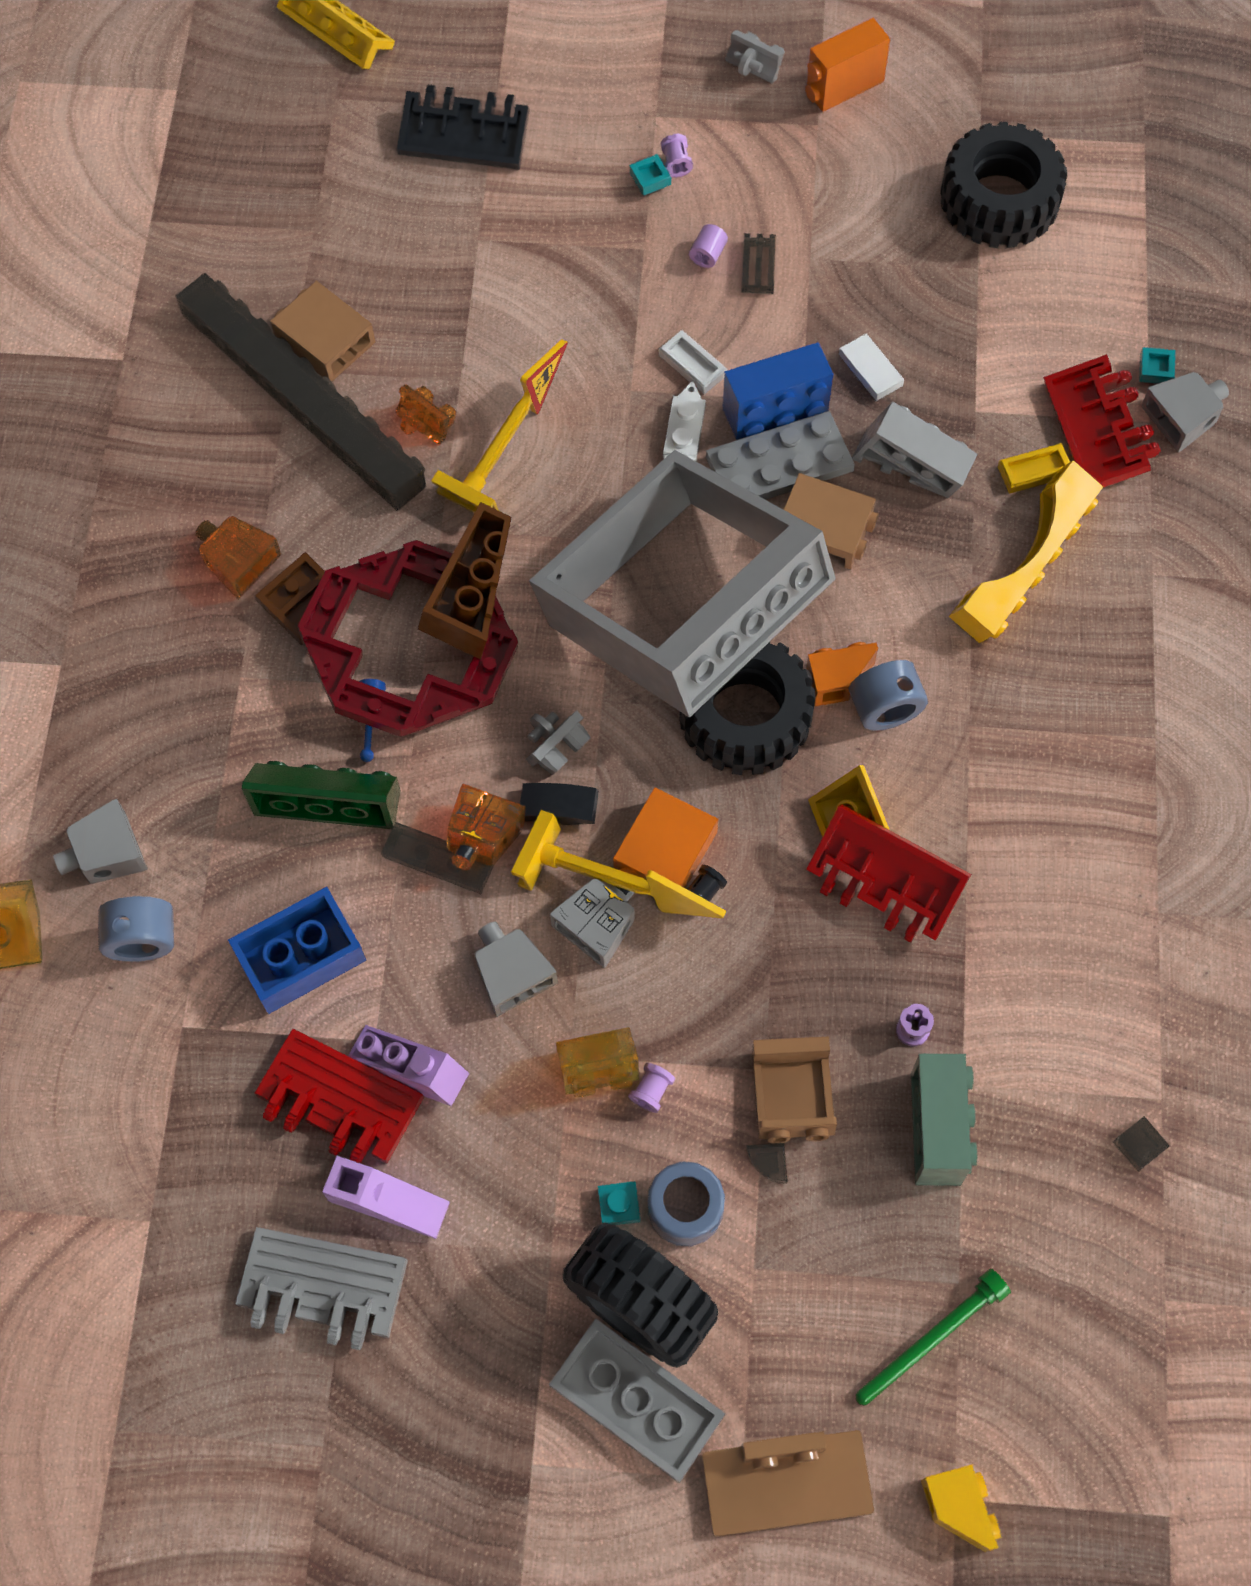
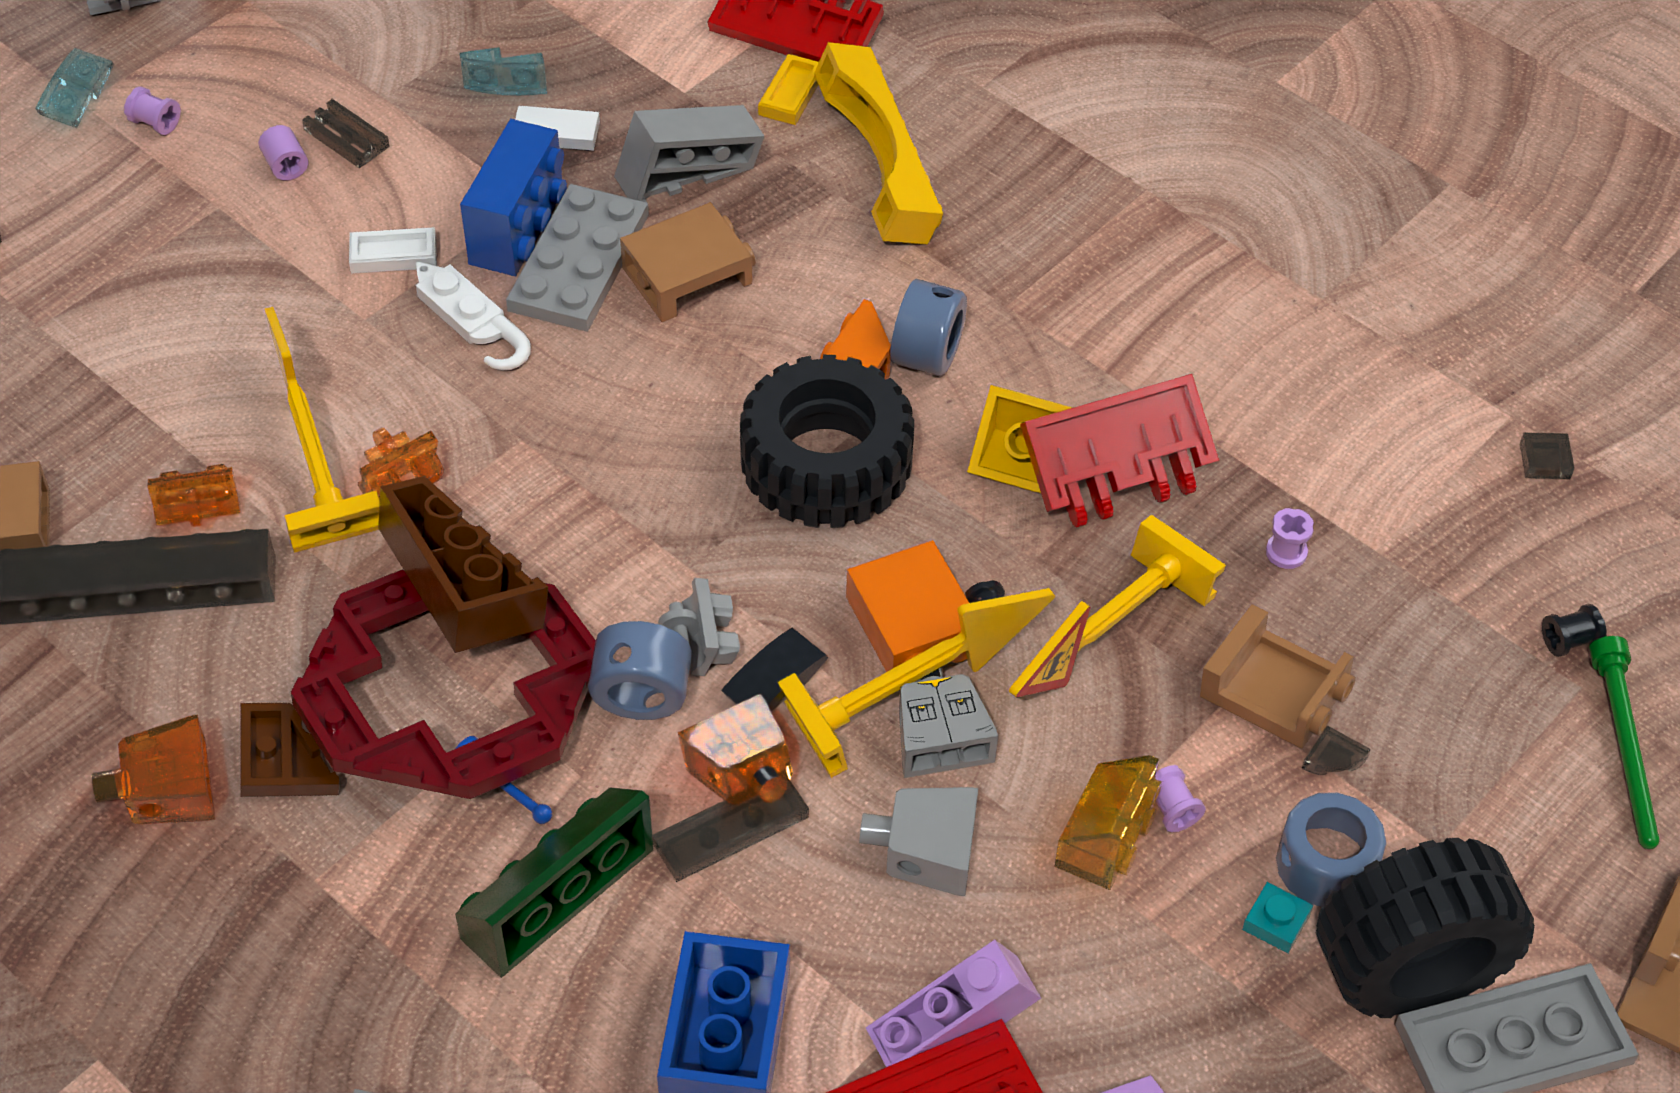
camera: 55 degrees left, 15 degrees down
light grey door [529,450,836,718] -> none
teal plate [629,154,671,196] -> none
sand green brick [911,1053,977,1186] -> none
none -> clear light blue slope [35,48,114,128]
none -> clear orange hips [357,427,444,501]
none -> clear light blue slope [459,47,547,96]
none -> sand blue piece [588,621,692,720]
none -> yellow piece [1009,515,1226,697]
none -> black bush [1542,604,1607,657]

